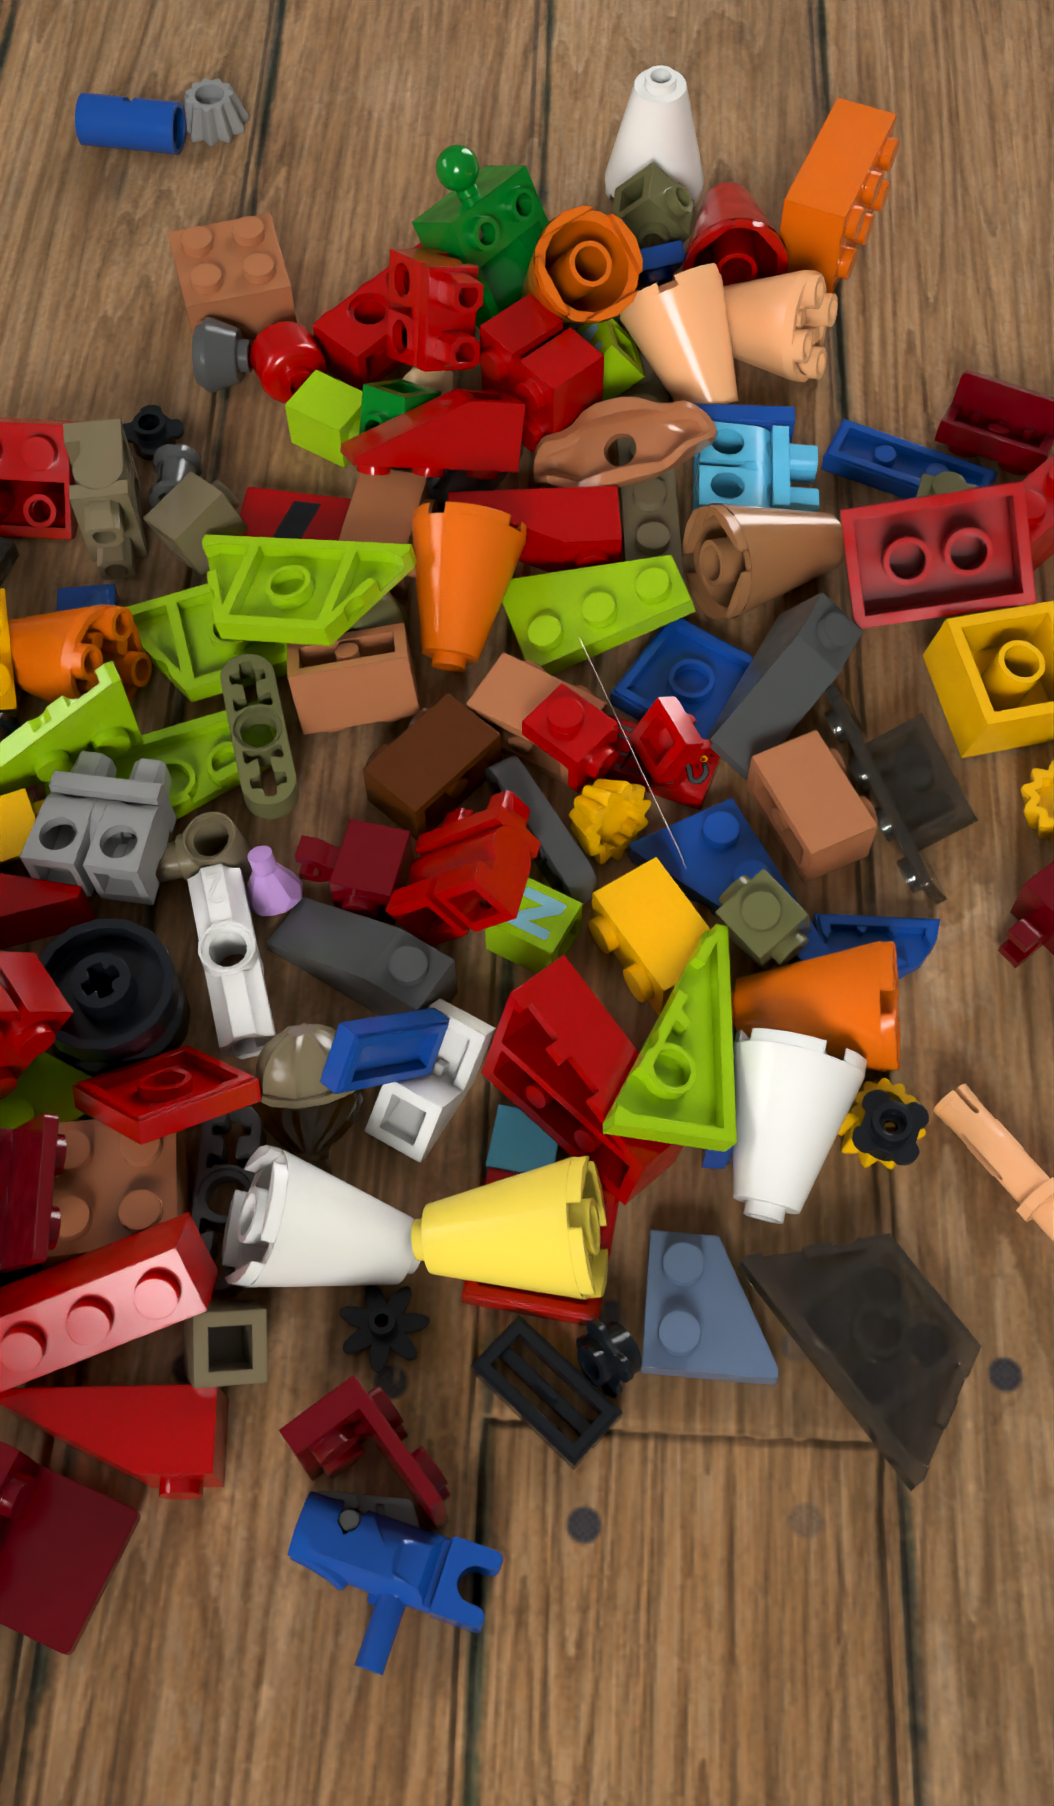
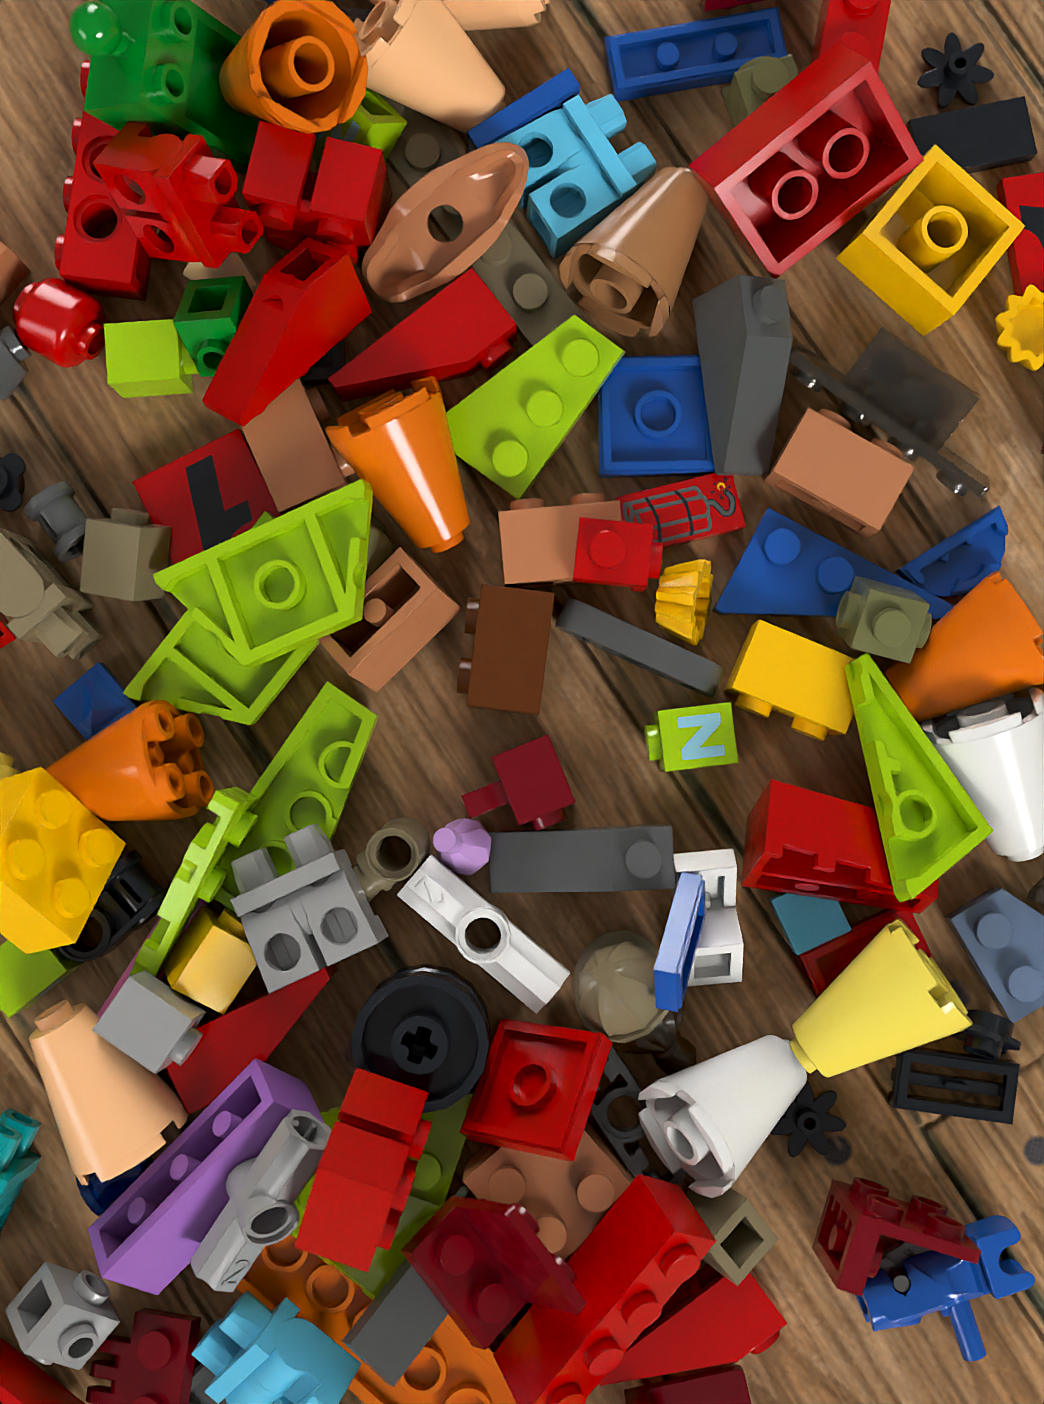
camera: 35 degrees left, 25 degrees up
olive beam [220,654,299,819] -> none
red hips [385,790,541,946] -> none
sticker [579,638,686,868] -> none
red tile [628,696,712,784] -> none

